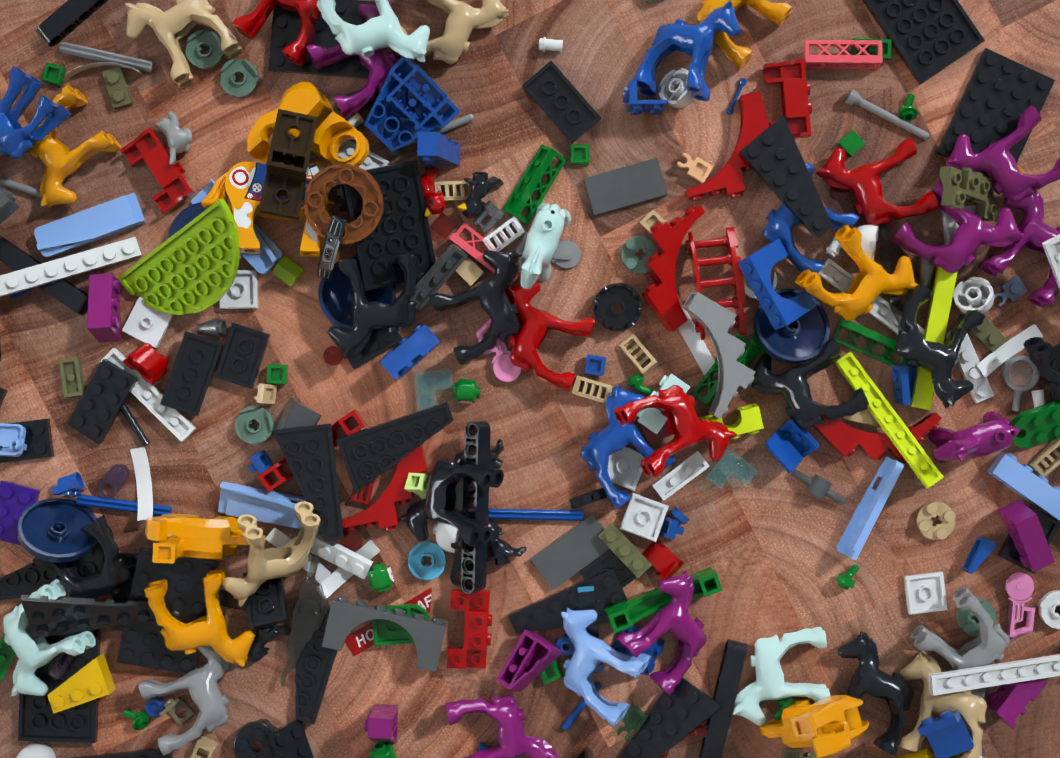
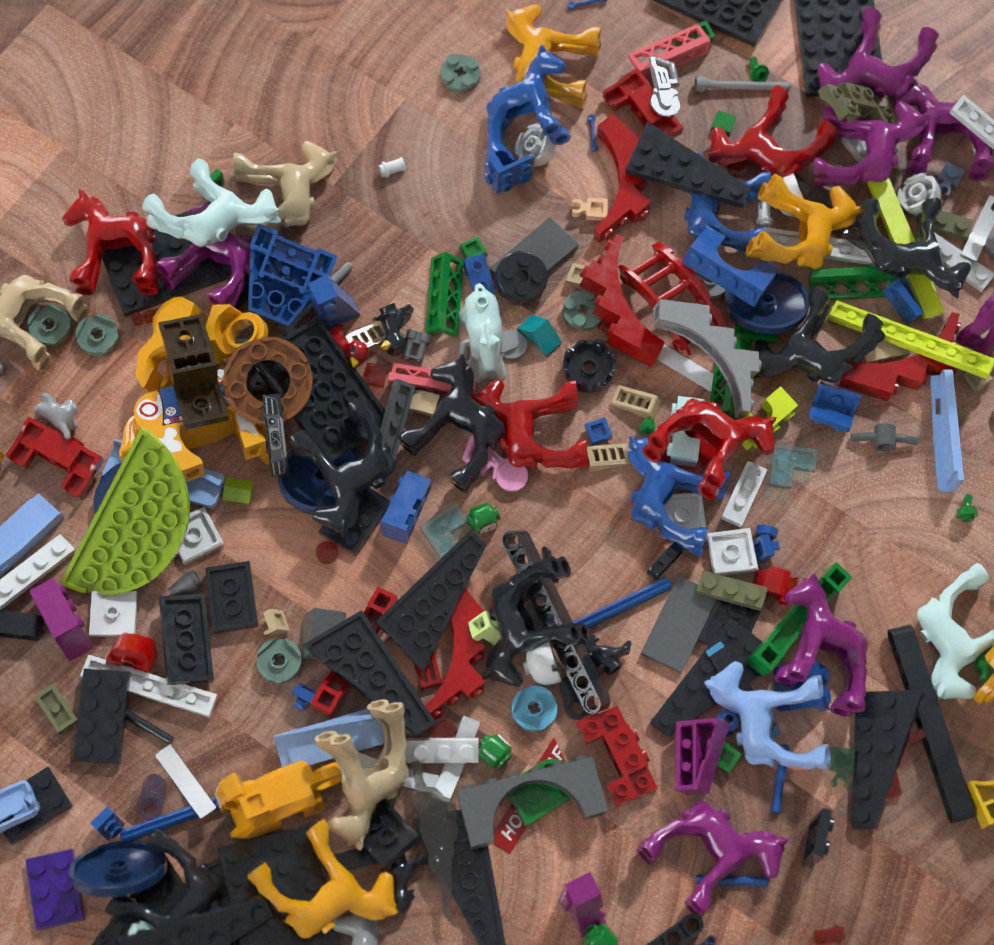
camera: 30 degrees left, 20 degrees down
green plate [267,364,288,384] -> none
white slope [482,217,525,252] -> none
black plate [522,61,601,144] -> none
flat silver cone [916,258,935,286] -> none
none -> clear red axle [131,308,159,326]
none -> blue plate [463,253,496,295]
none -> black plate [493,251,548,306]
none -> teal slope [517,314,562,357]
none -> piece [648,56,680,117]

